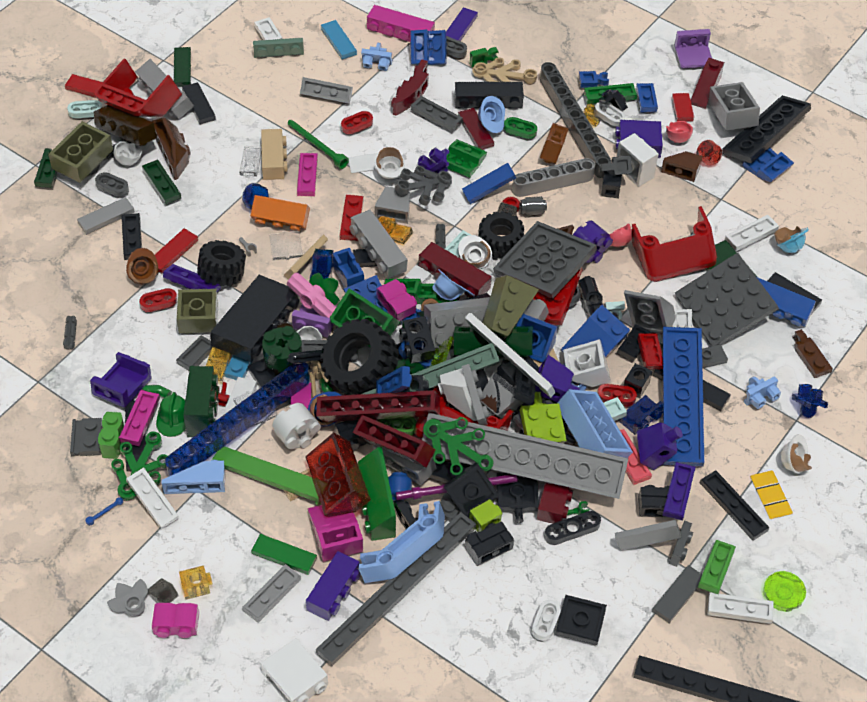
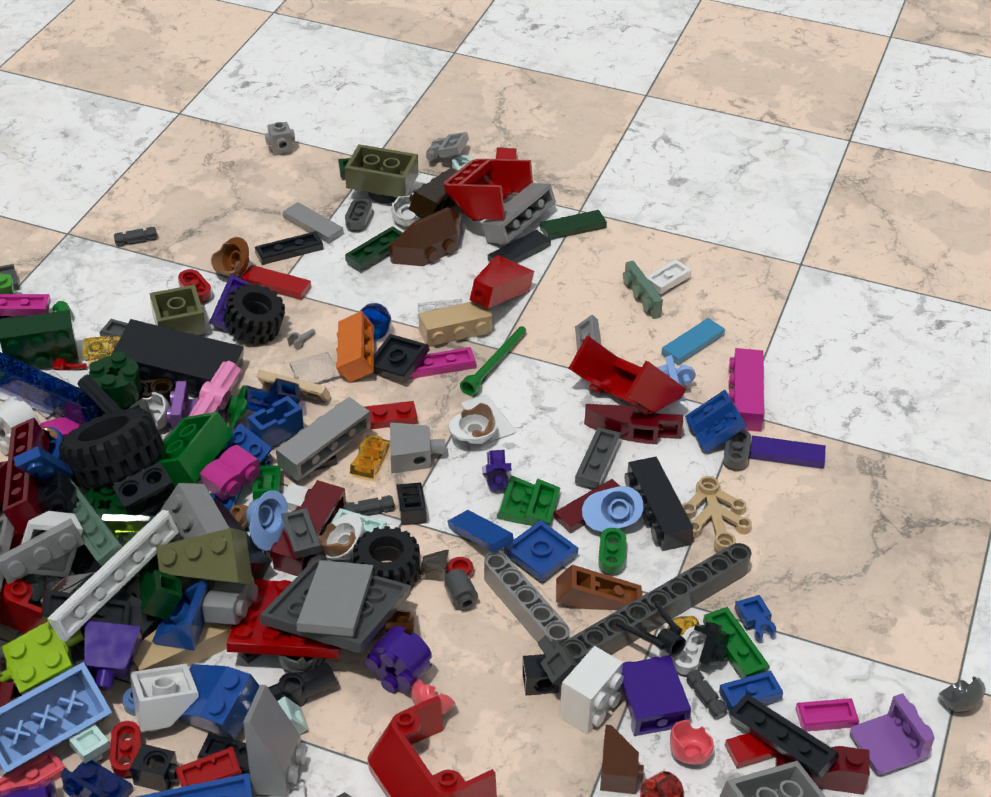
camera: 75 degrees right, 10 degrees down
dark purple panel [90,352,152,408] -> none
red plate [341,111,373,134] -> none
dark grey plant [395,166,452,206] -> none
green plate [469,47,499,68] -> none
none -> dark grey plate [281,508,321,559]
none -> light grey tile [297,560,373,637]
none -> black tile [373,334,430,383]
none -> black slope [396,482,427,525]
none -> light grey plate [426,132,469,161]
none -> red slope [469,255,534,309]
none -> blue plate [504,520,578,582]
none -> red windscreen [568,336,687,415]
none -> black plant [616,602,686,657]
none -> dark grey axle [686,670,727,719]
none -> black plate [728,693,839,779]
none -> dark pink tile [795,698,859,732]
none -> dark grey hair [938,676,986,713]

